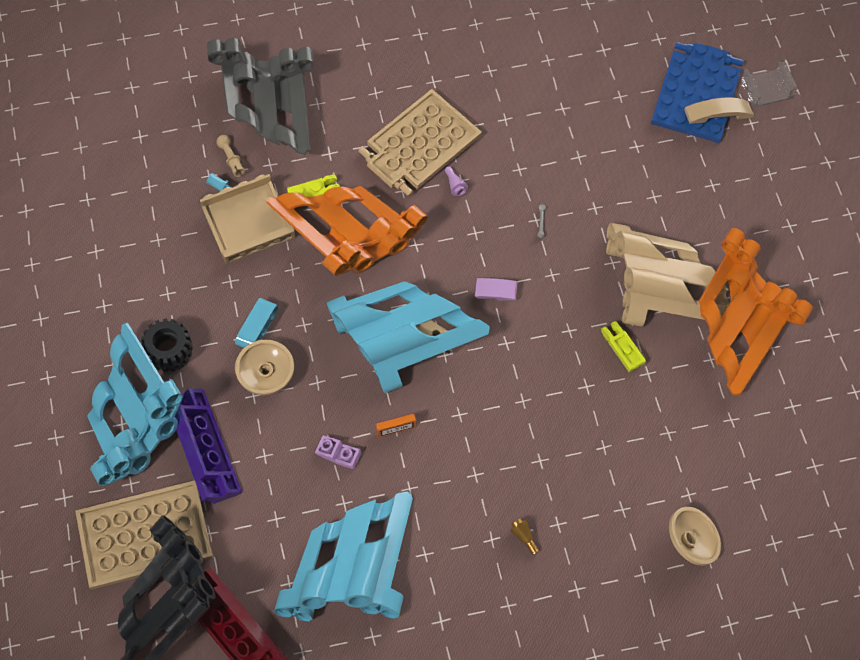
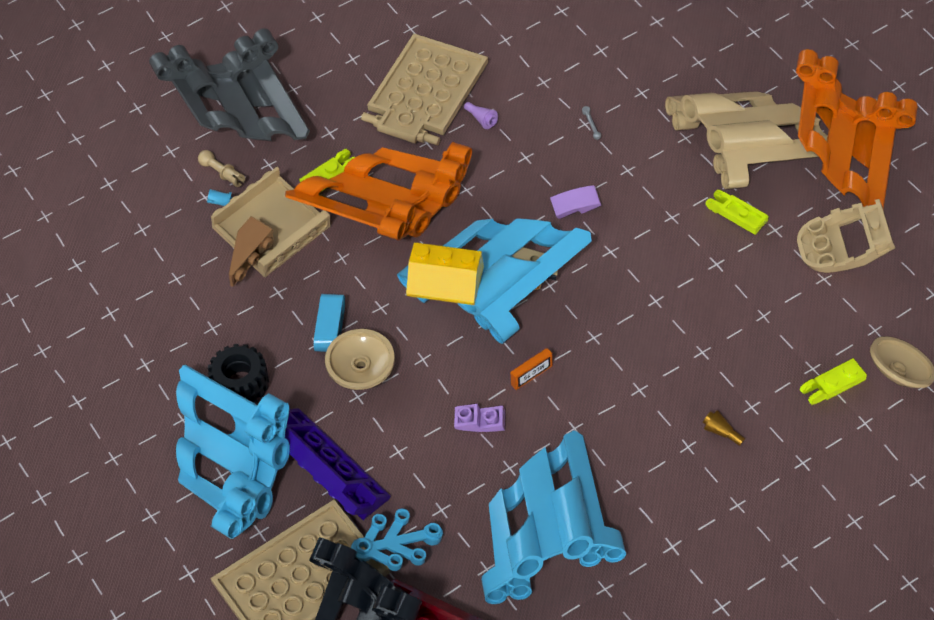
camera: 15 degrees left, 10 degrees down
none -> medium nougat slope [229,216,274,287]
none -> medium azure plant [351,509,443,571]
none -> yellow slope [406,242,484,305]
none -> tan slope [797,199,895,273]
none -> neon yellow hinge [800,358,867,405]

